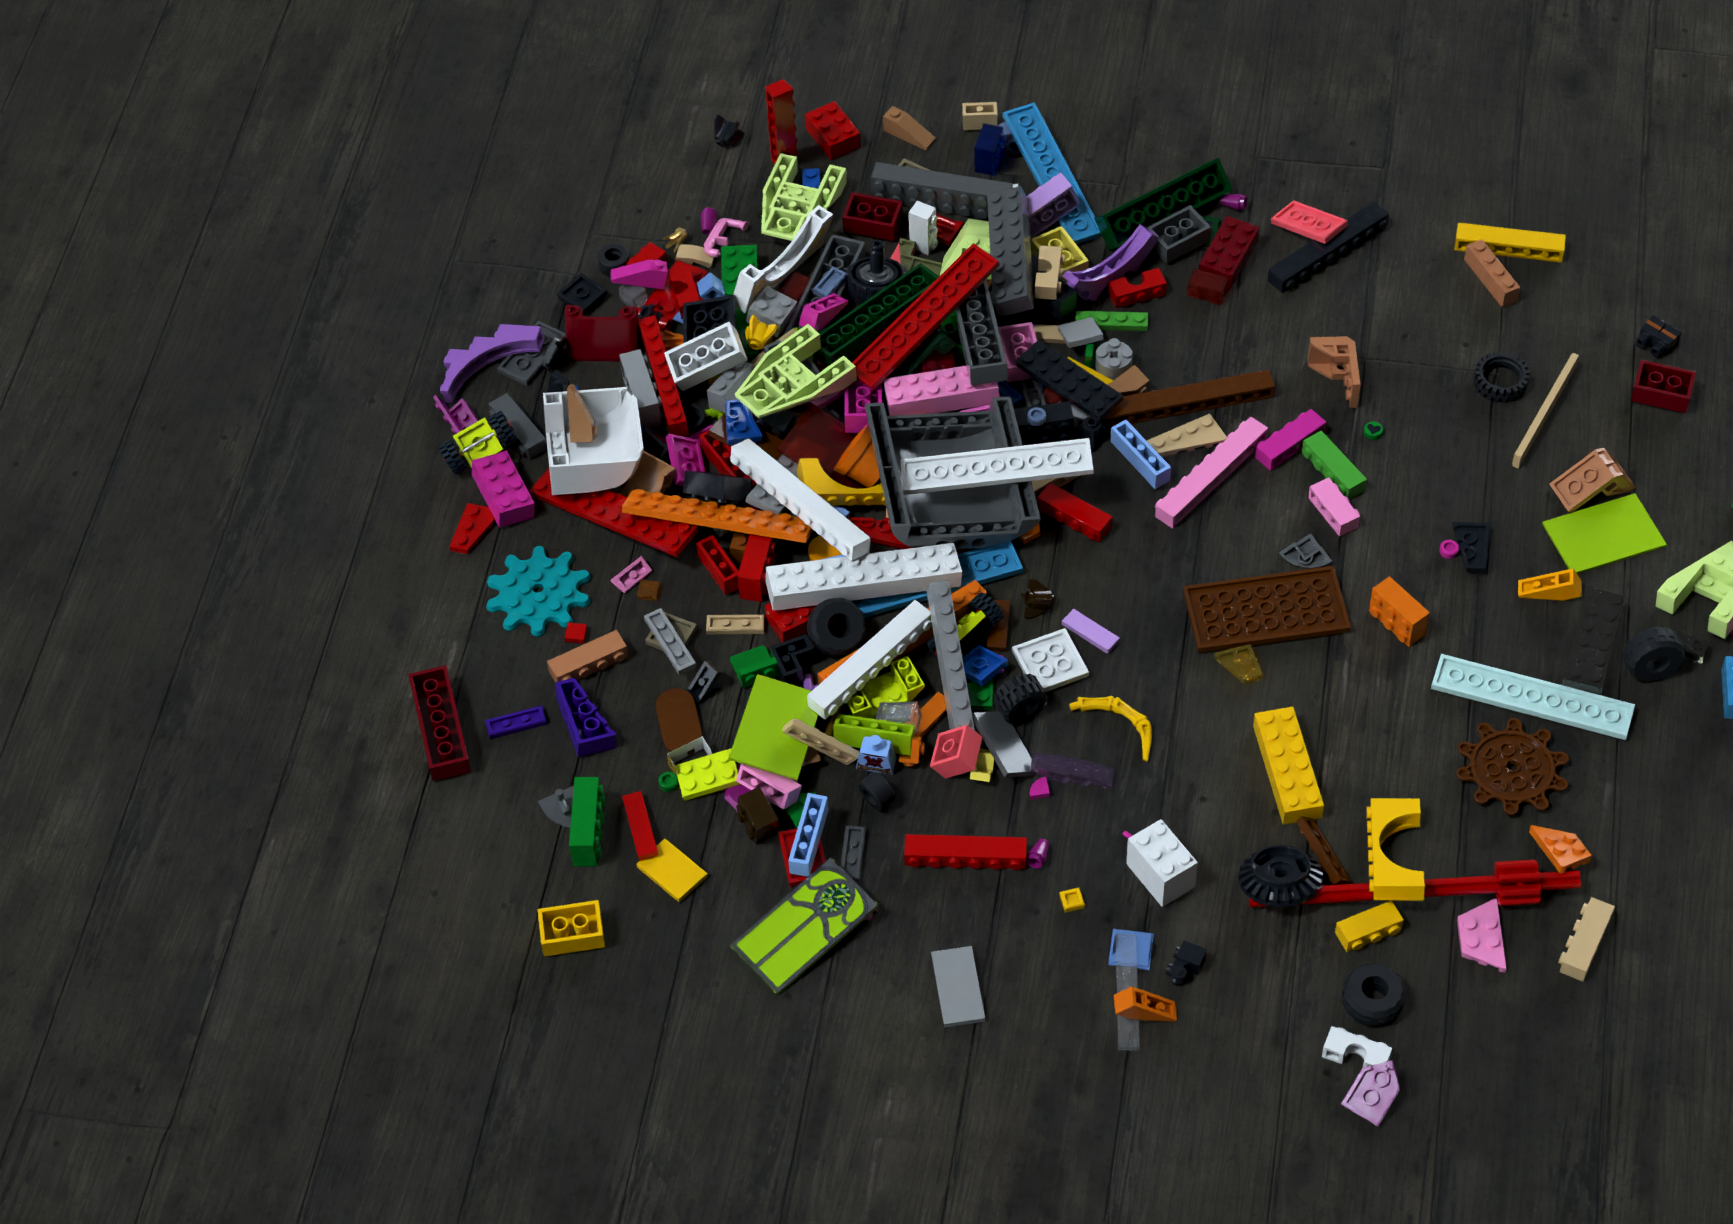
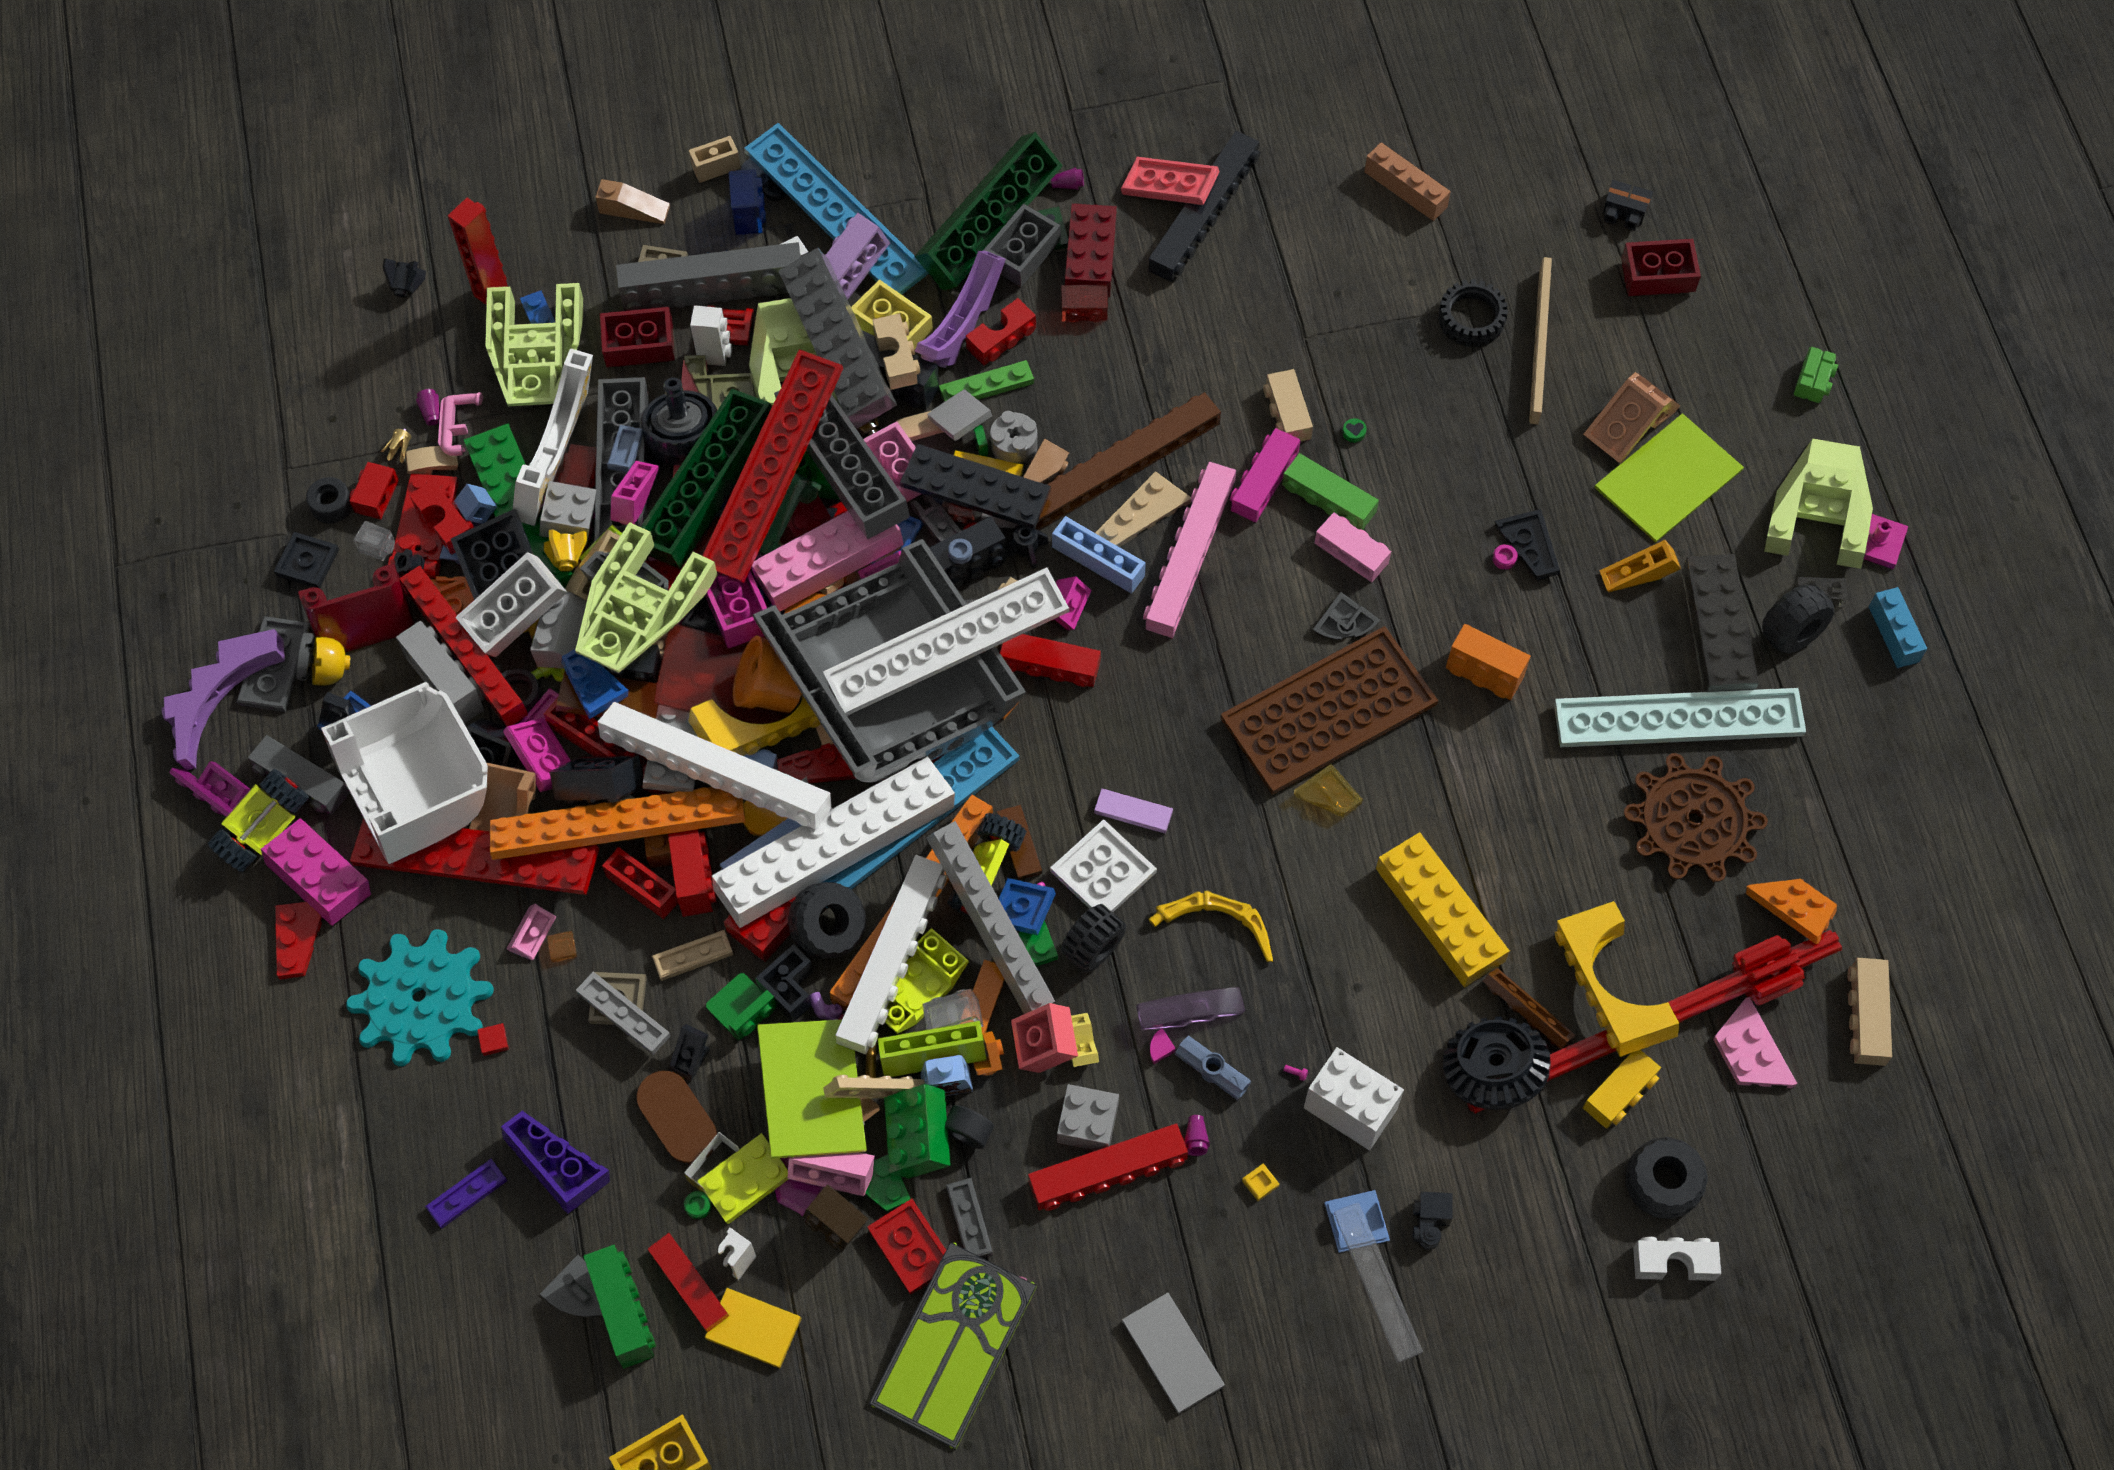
camera: 25 degrees left, 10 degrees up
dark red brick [408,665,471,781] -> none
nougat brick [547,630,628,683] -> none
medium nougat slope [567,384,598,443] -> none
dark pink slope [610,260,668,289] -> none
light blue brick [788,793,829,877] -> none
red brick [805,101,861,160] -> none
dark grey tile [972,712,1039,777] -> none
dark brown brick [1020,579,1054,618] -> none
orange slope [1114,986,1177,1022] -> none
nougat bracket [1307,336,1360,408] -> none
tile [1341,1060,1400,1127] -> none
yellow brick [1454,223,1566,263] -> none
none -> yellow cylinder [312,637,350,686]
none -> white hinge [718,1228,756,1280]
none -> green brick [884,1084,950,1179]
none -> dark pink panel [1053,577,1091,630]
none -> light grey brick [1057,1084,1119,1151]
none -> sand blue piece [1175,1035,1251,1100]
none -> tan brick [1263,369,1313,441]

